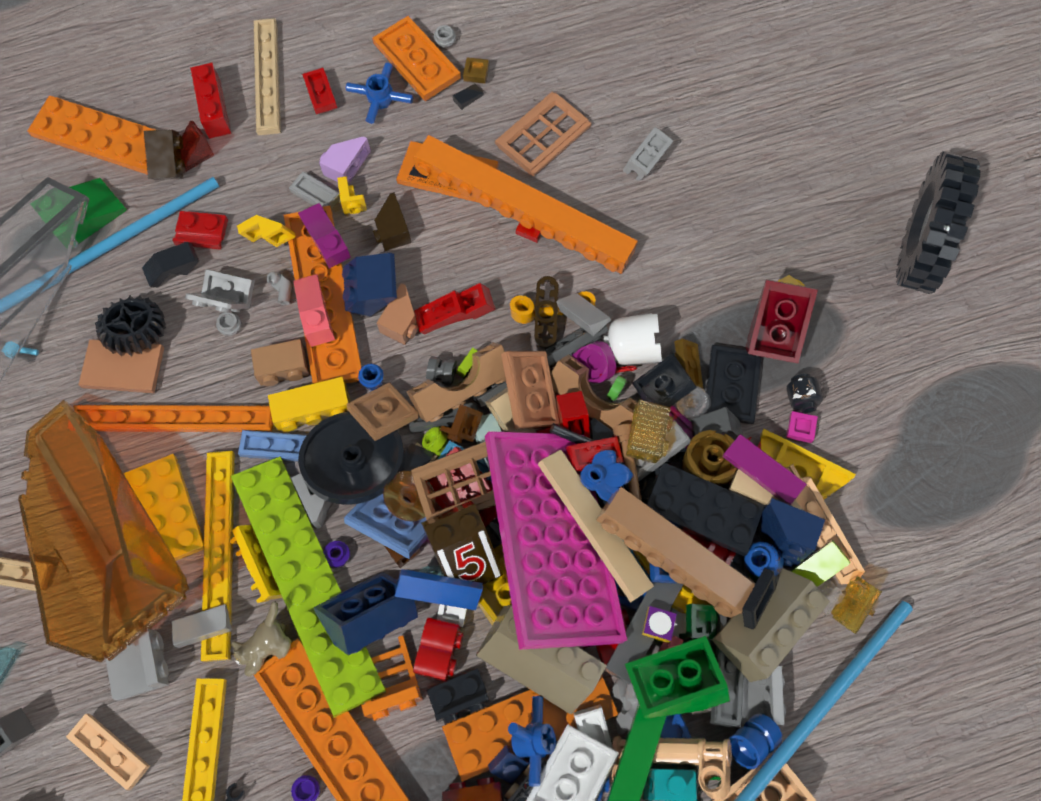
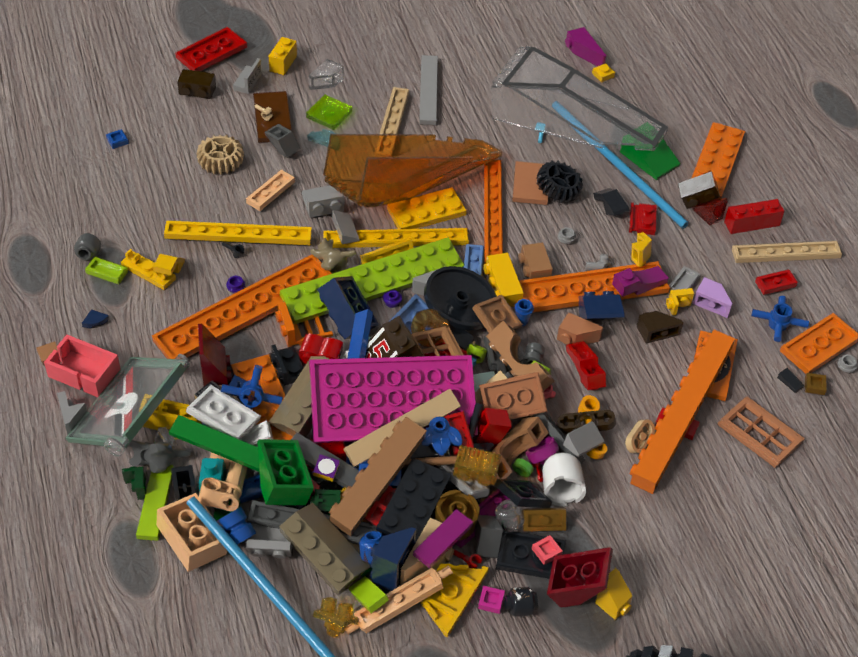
camera: 85 degrees right, 20 degrees down
light grey bracket [185,269,255,313] -> none
coral slope [293,274,335,347] -> none
reddish brown bracket [440,404,483,443] -> none
light grey hinge [623,127,673,181] -> none
black tile [742,568,776,630] -> none
none -> coral plate [532,535,563,565]
none -> tan plate [625,419,655,454]

